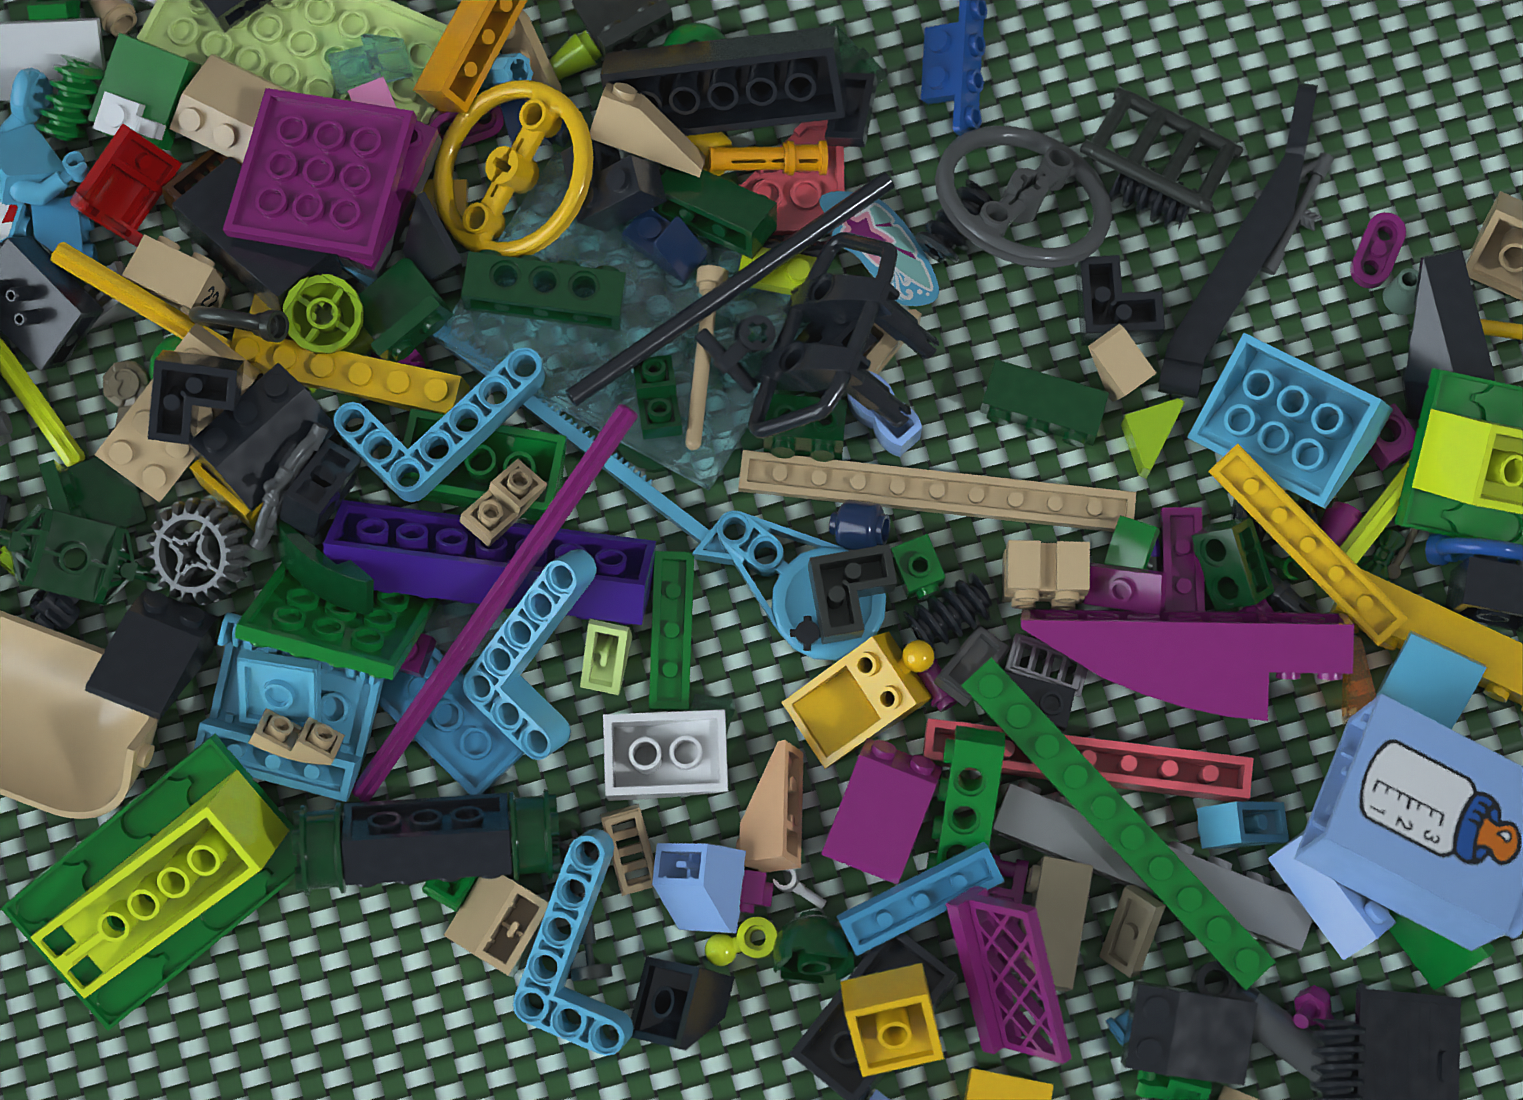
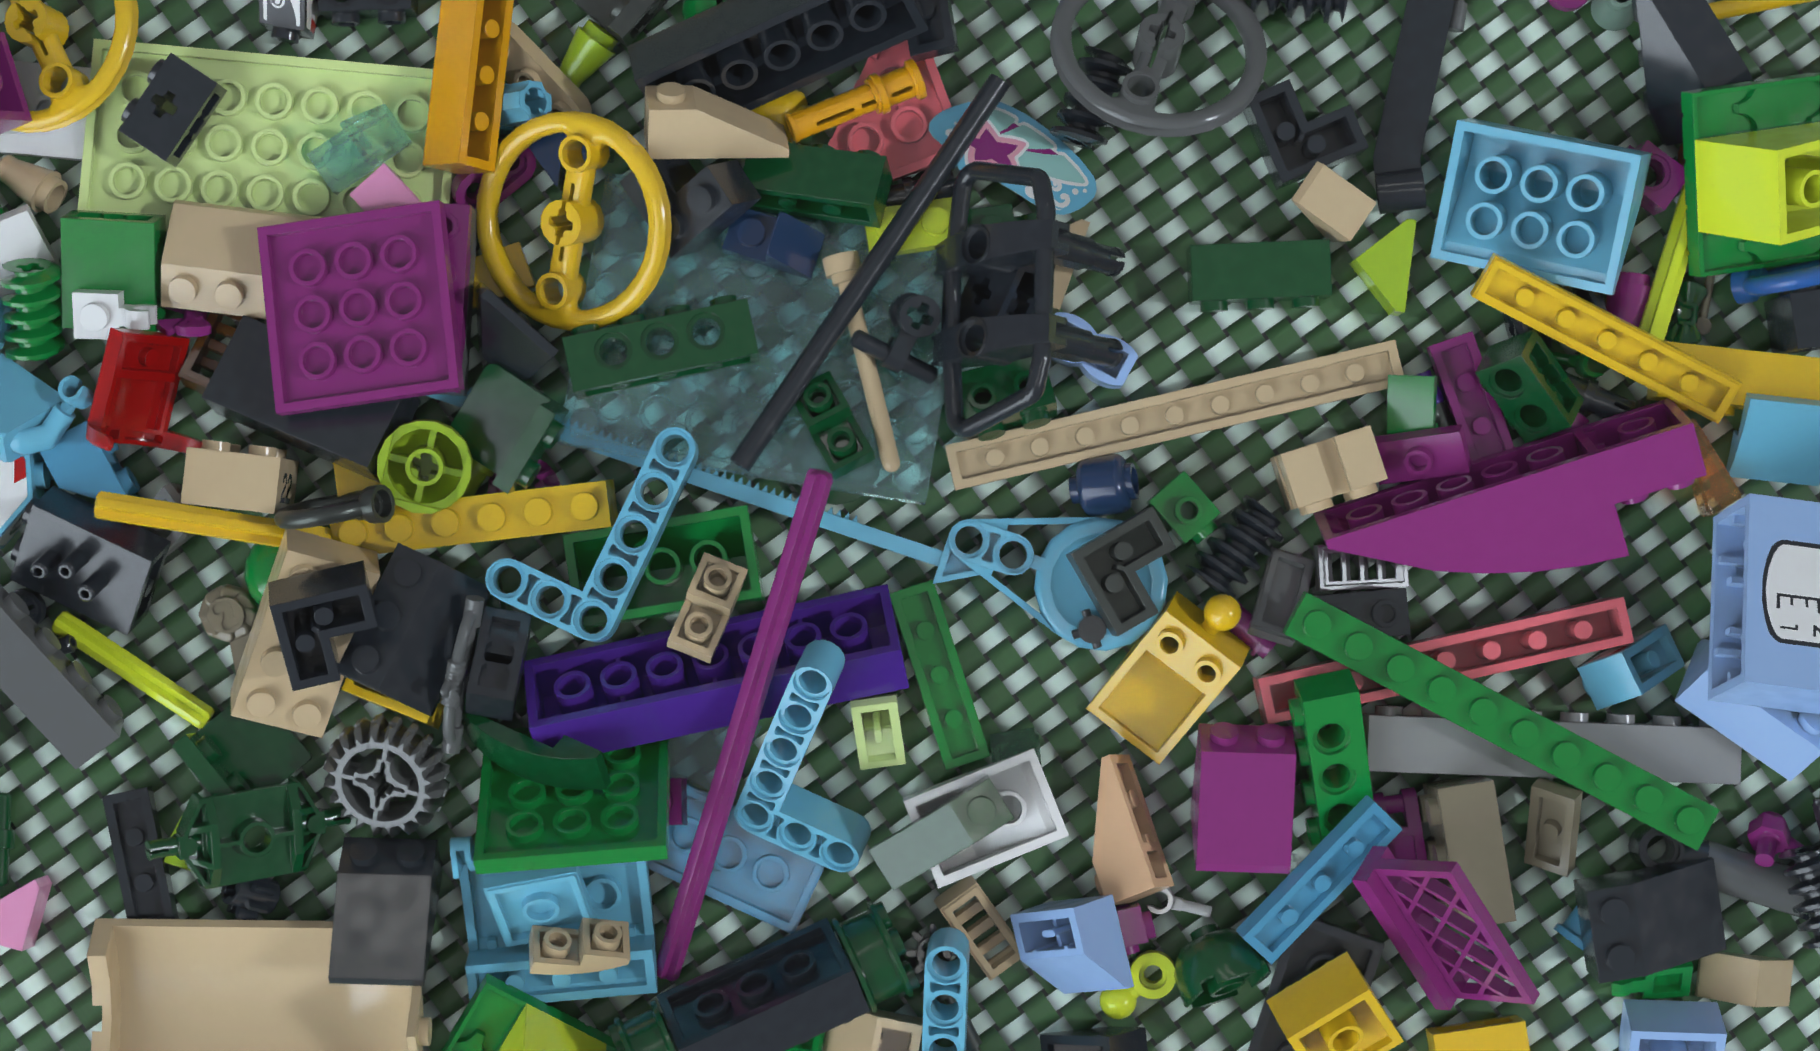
camera: 25 degrees left, 10 degrees up
none -> magenta piece [156,307,212,337]
none -> slope [868,774,1014,890]

